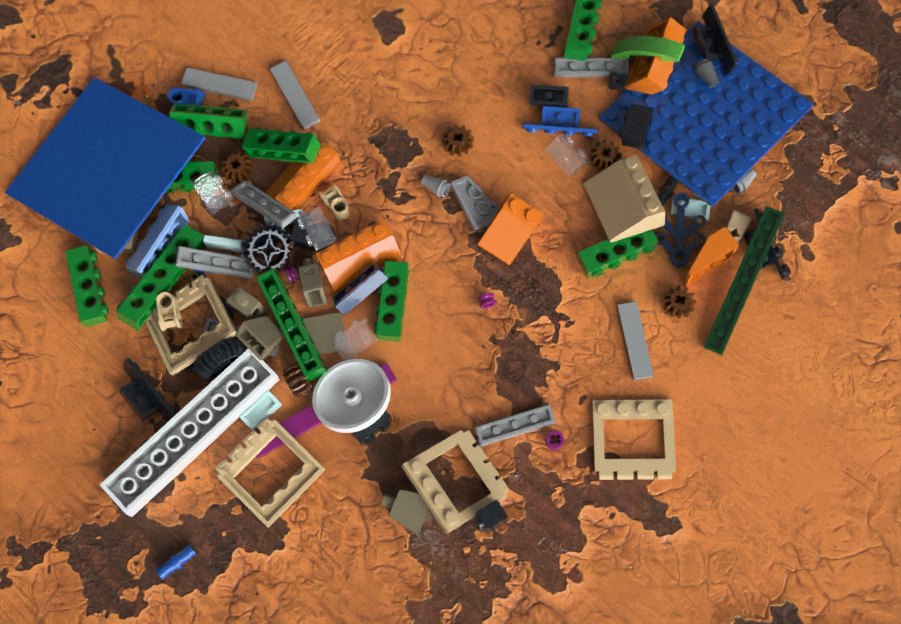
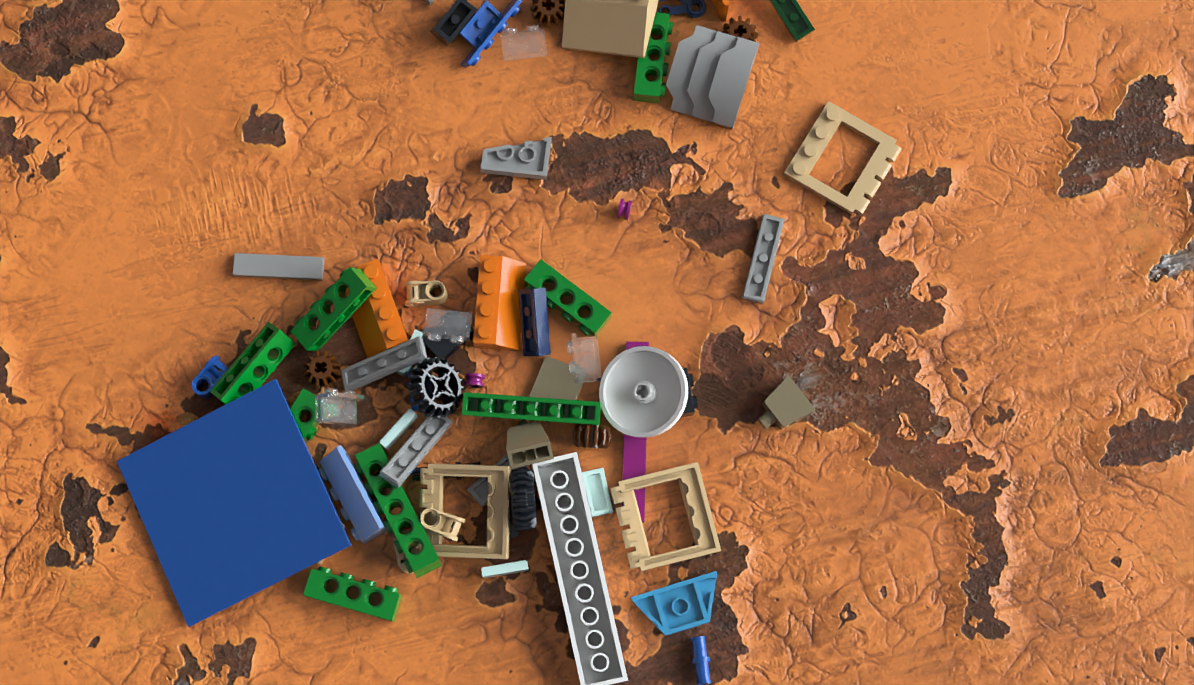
camera: 65 degrees left, 5 degrees up
black bracket [119,358,176,422] -> none
light grey tile [181,68,257,102] -> none
dark tan torso [226,287,268,321] -> none
dark tan torso [299,259,328,308] -> none
tan hinge [402,430,510,534] -> none
light grey cone [422,174,451,197] -> none
reddish brown gear [442,124,474,157] -> none
black brick [475,499,508,534] -> none
orange slope [477,193,543,265] -> none
magenta bush [546,431,564,450] -> none
light grey tile [617,301,654,381] -> none
none -> light aqua tile [481,560,529,578]
none -> dark azure wing [631,571,717,636]
none -> light grey slope [666,25,759,129]

